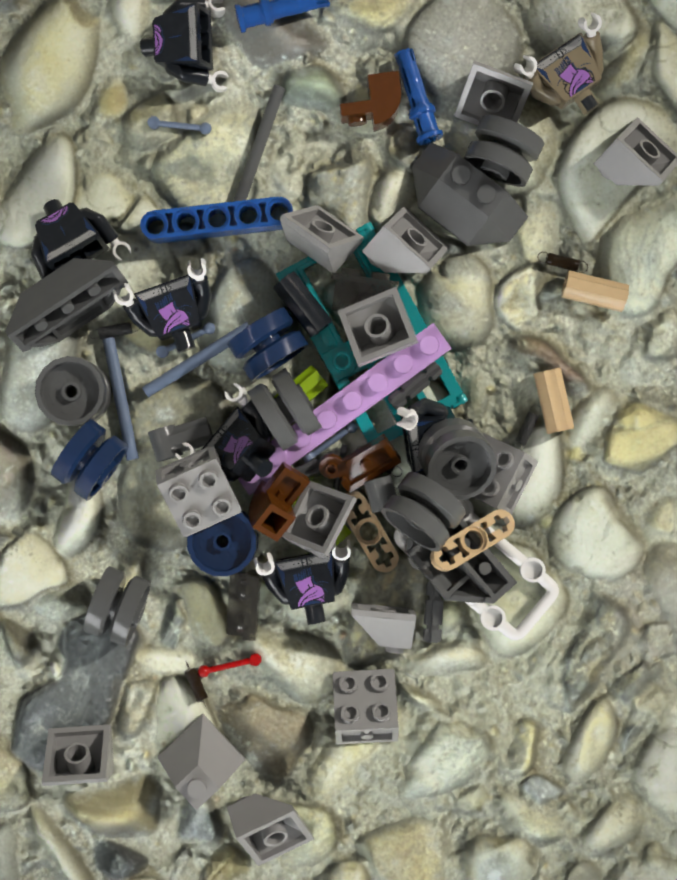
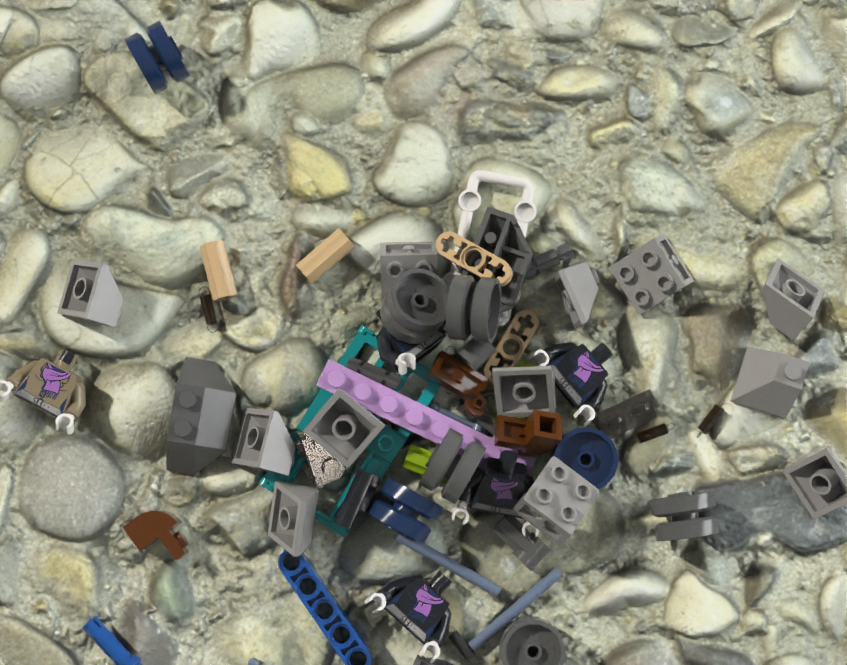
camera: 120 degrees left, 5 degrees down
dark blue wheel [51,419,129,501] -> none
sand blue hinge [156,322,215,358] -> none
red hinge [198,653,262,677] -> none
dark grey bar [233,85,285,201] -> none
blue pin [394,48,444,145] -> none
light grey slope [454,61,533,125] -> none
dark grey wheel [464,115,545,187] -> none
dark grey piece [513,405,541,451] -> none
none -> dark brown piece [630,423,675,444]

